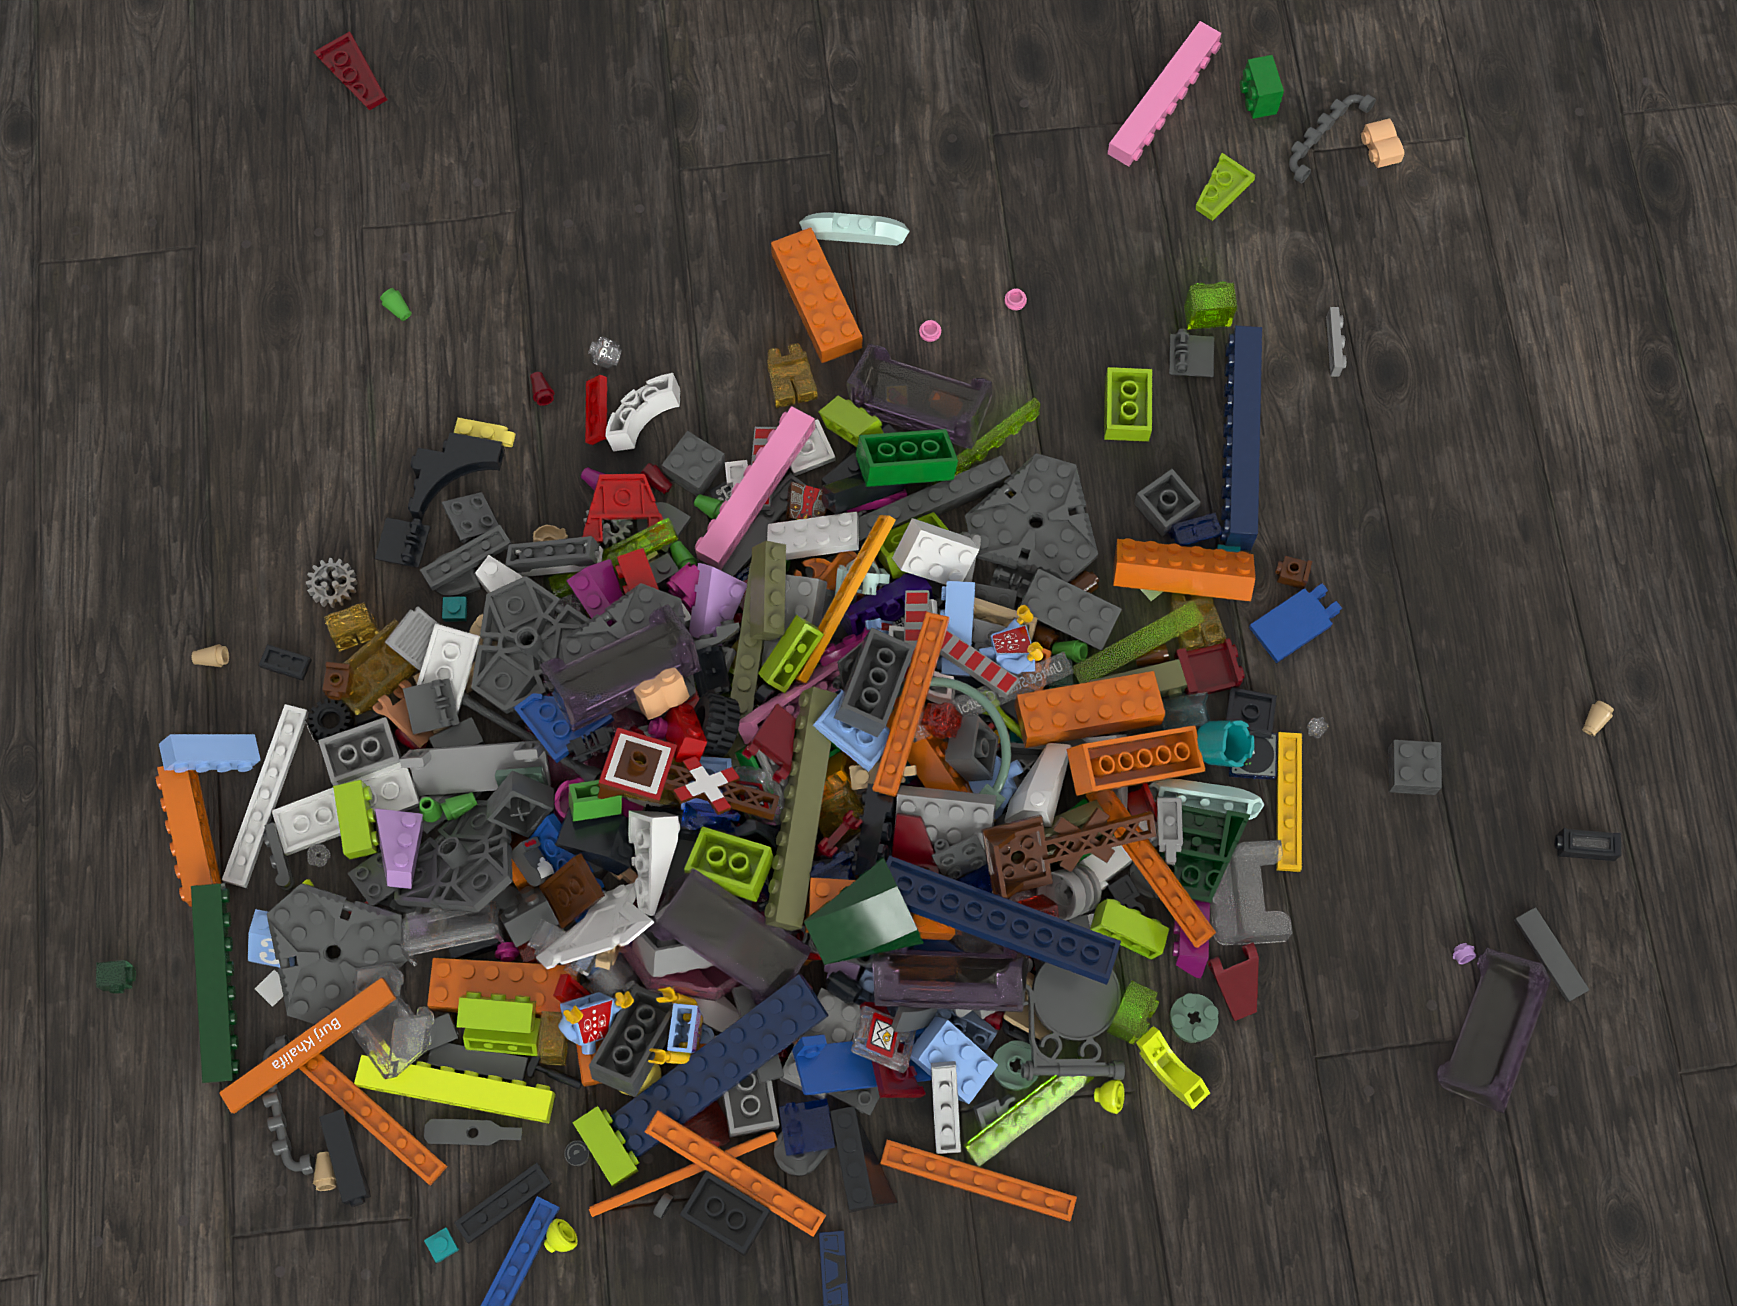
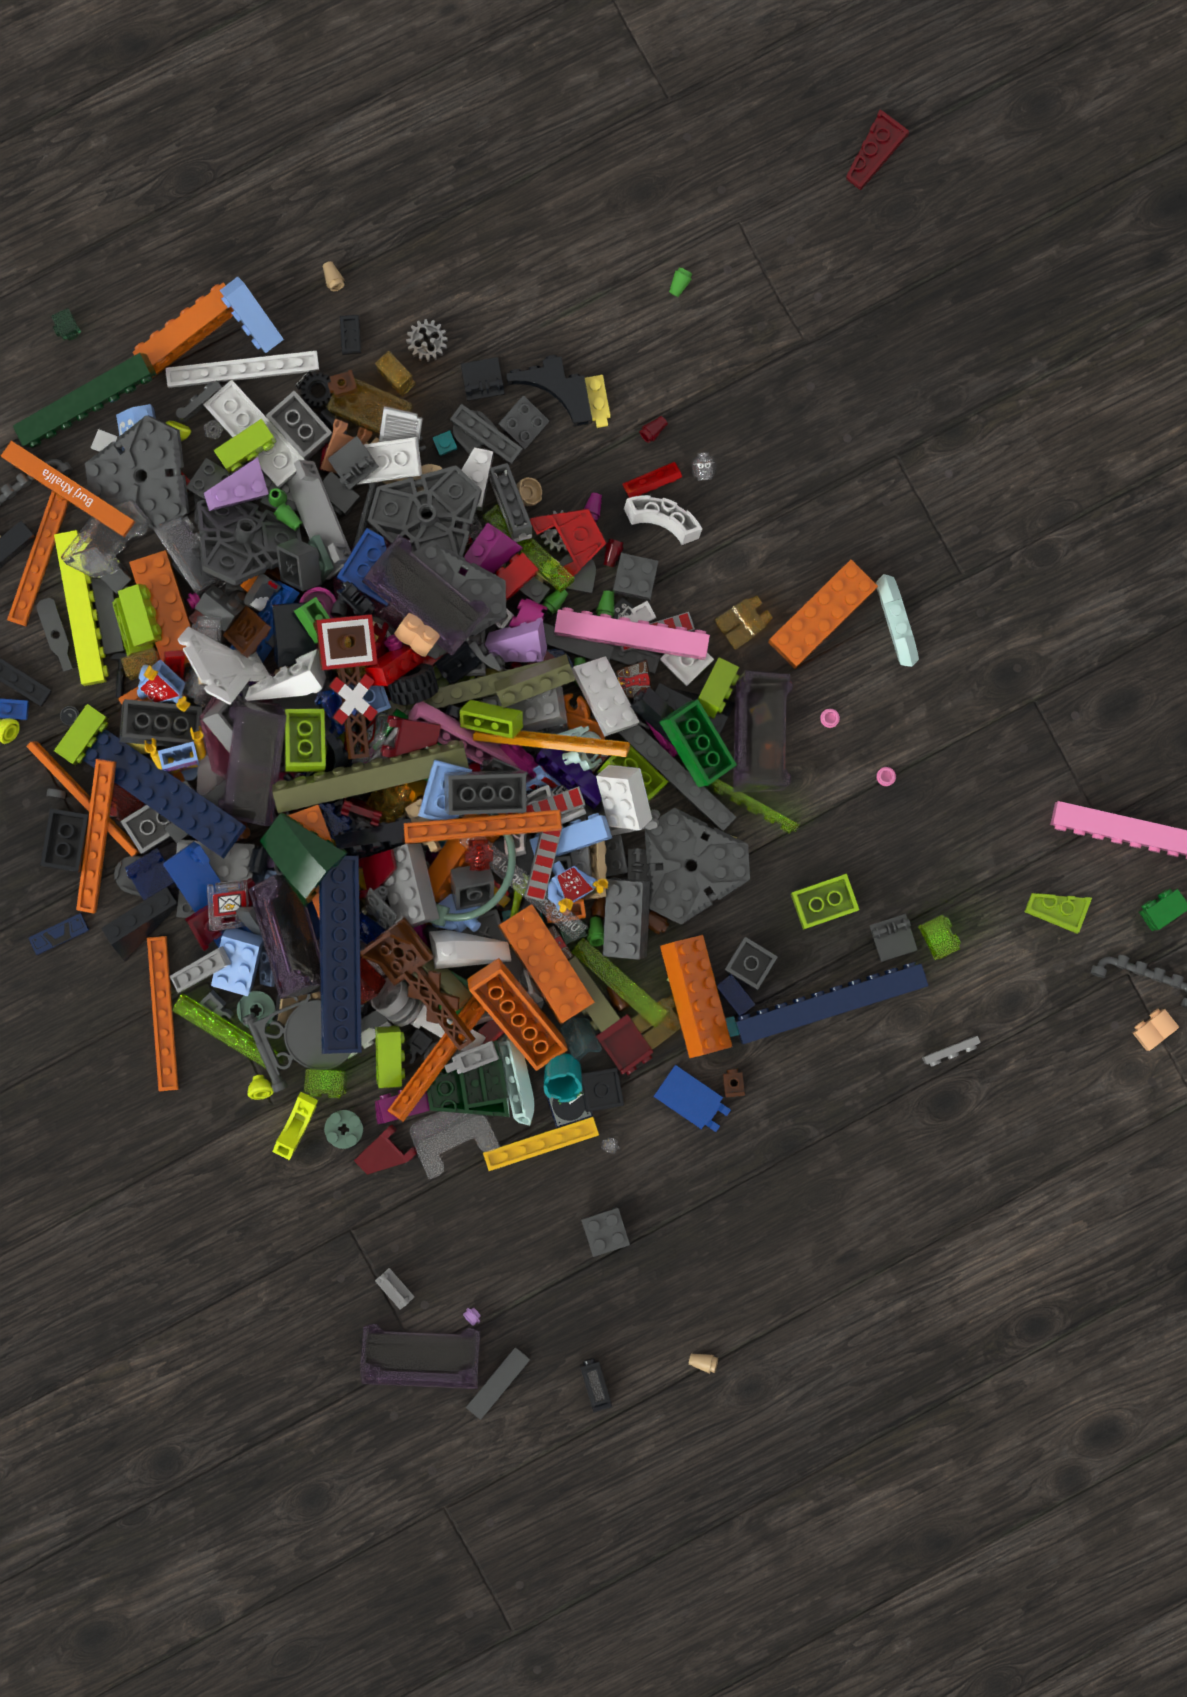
camera: 65 degrees right, 15 degrees up
none -> light grey hinge [375,1268,415,1310]

